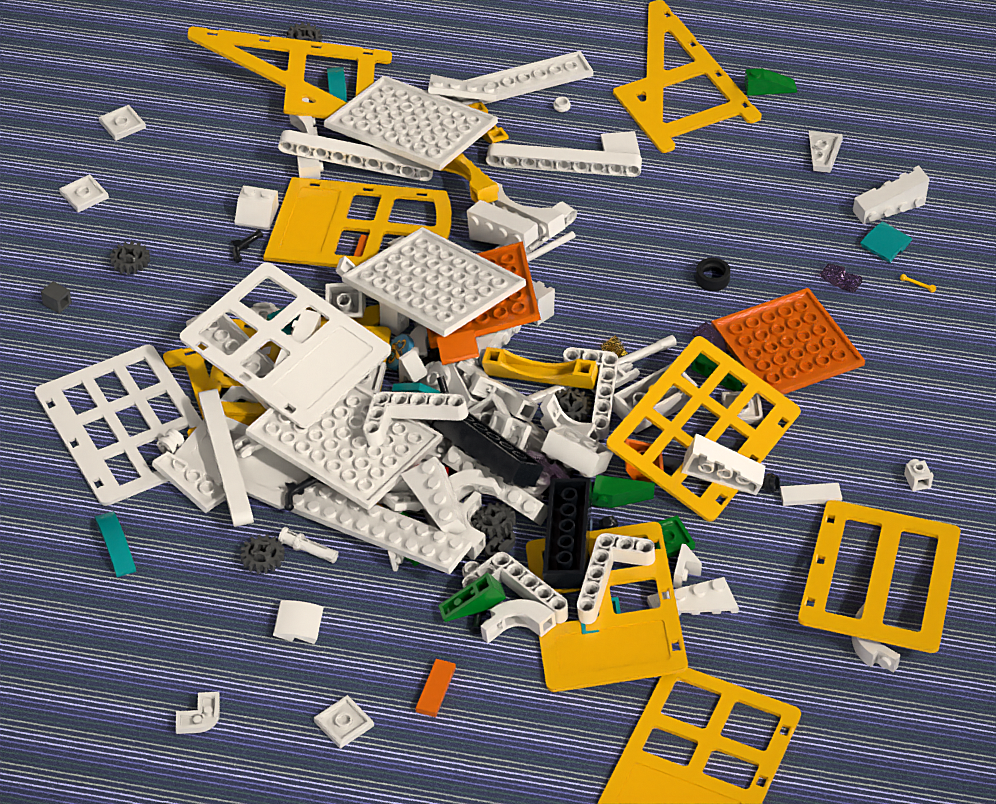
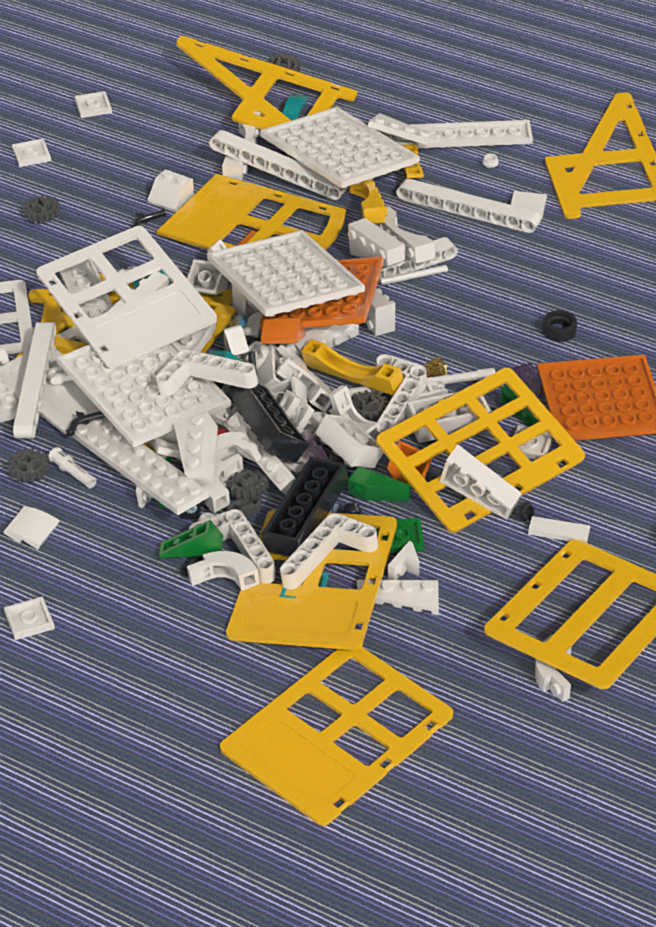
camera: 20 degrees right, 5 degrees down
orange tile [416,659,456,717] -> none

